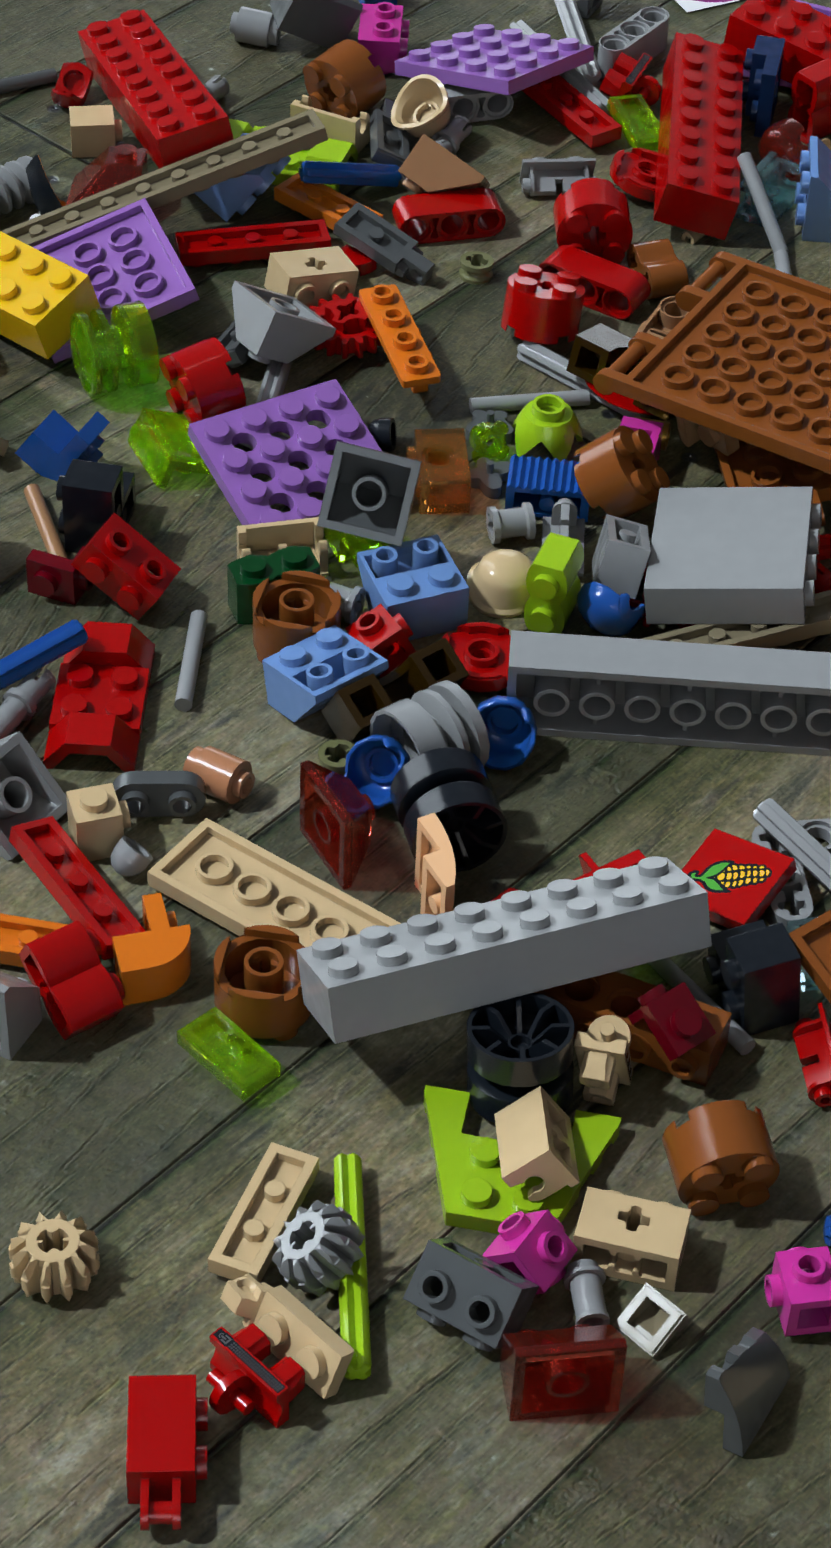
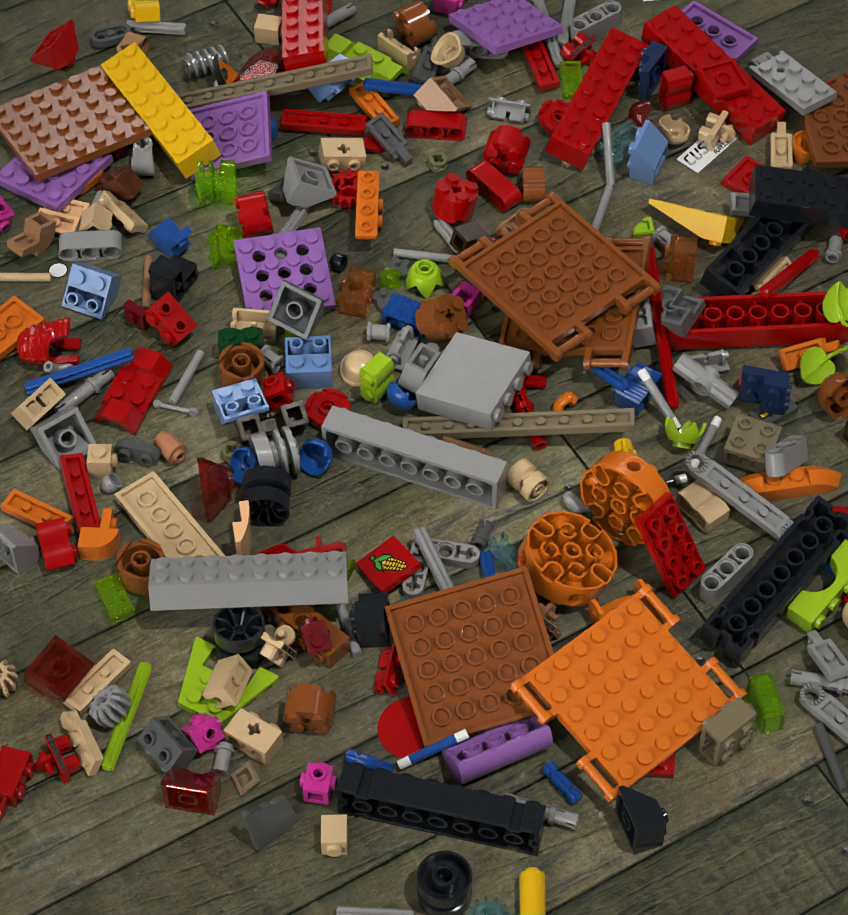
camera: 20 degrees right, 10 degrees up
none -> clear red slope [24,635,95,702]
none -> light grey hinge [153,400,199,417]

